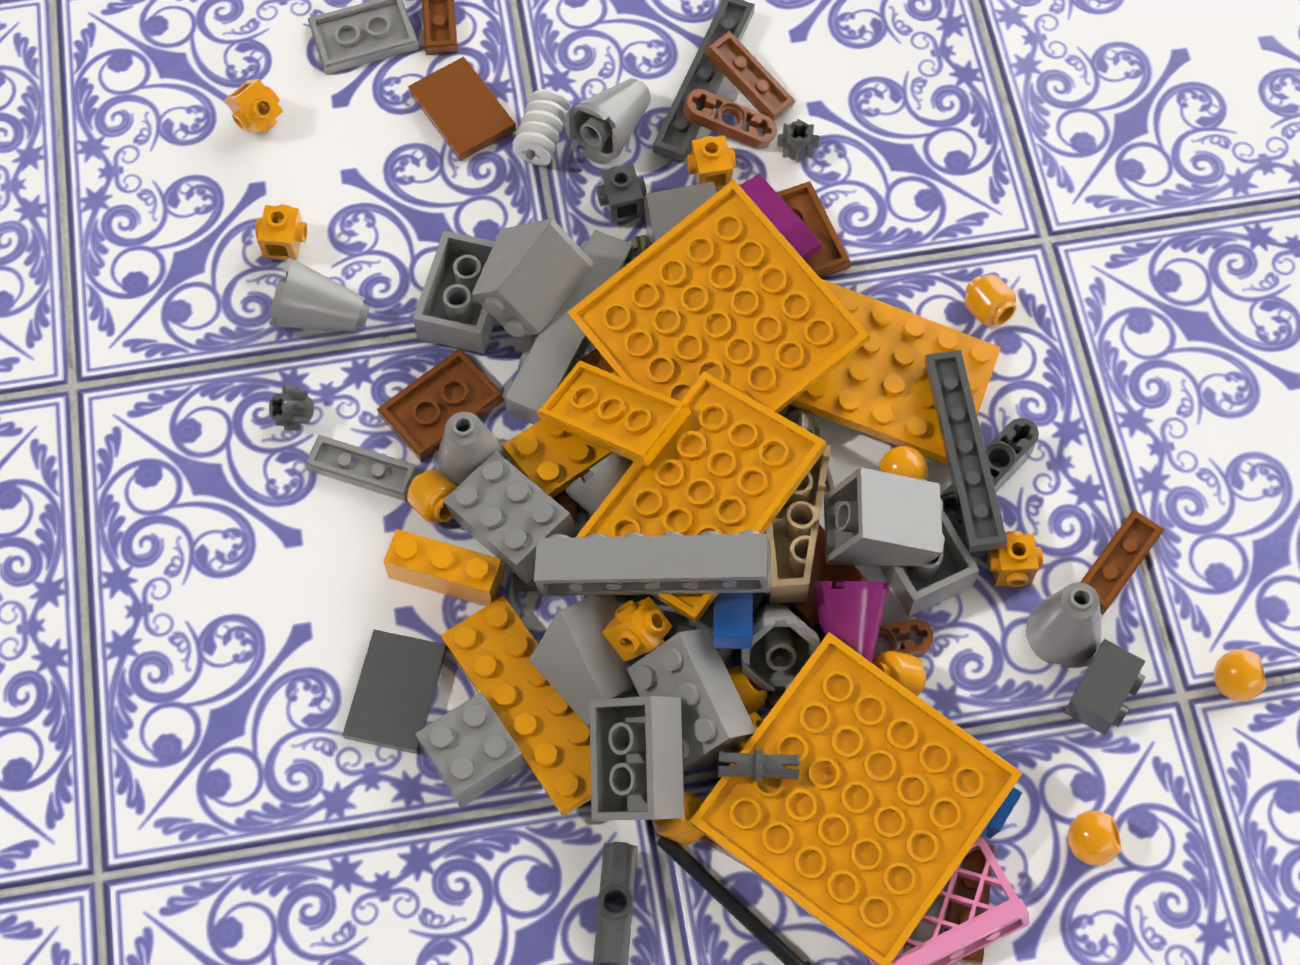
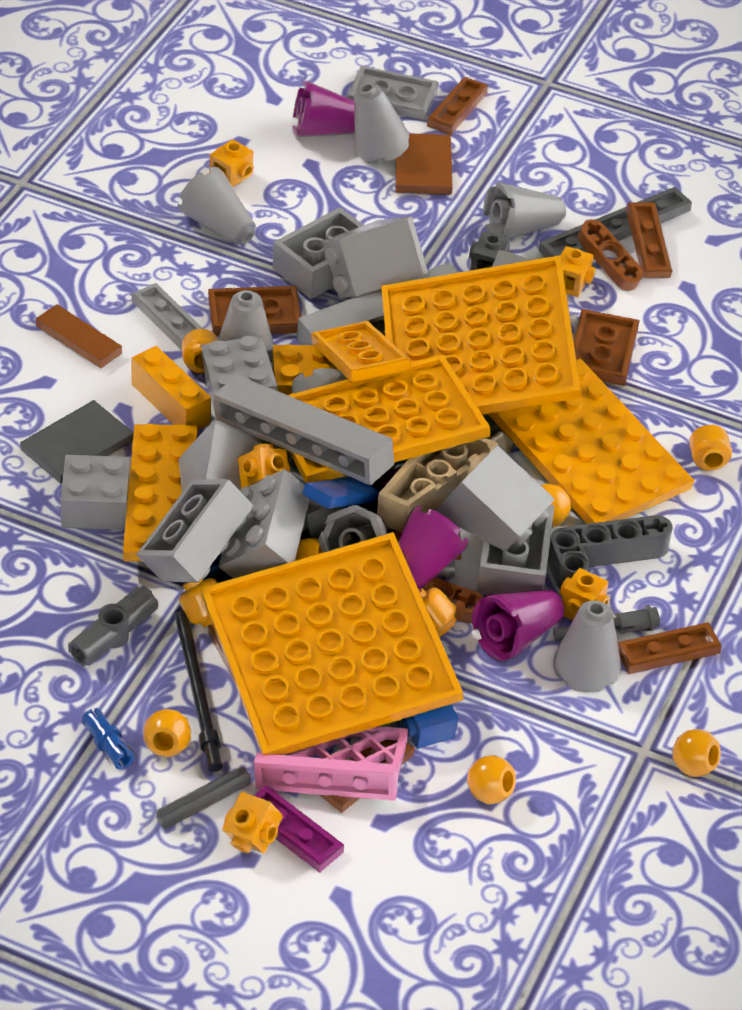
camera: 30 degrees right, 20 degrees down
light orange brick [224,79,284,133] -> none
dark grey gear [269,386,314,431] -> none
white piece [513,89,571,166] -> none
dark grey pin [718,750,800,782] -> none
magenta tile [740,174,822,260] -> none
dark grey gear [777,119,820,163] -> none
dark grey plate [925,350,1007,553] -> none
dark grey brick [1063,639,1146,735] -> none
none -> dark orange tile [36,304,122,368]
none -> magenta cone [292,81,355,137]
none -> light grey cone [354,83,410,163]
none -> magenta cone [472,590,564,661]
none -> dark grey pin [553,605,660,641]

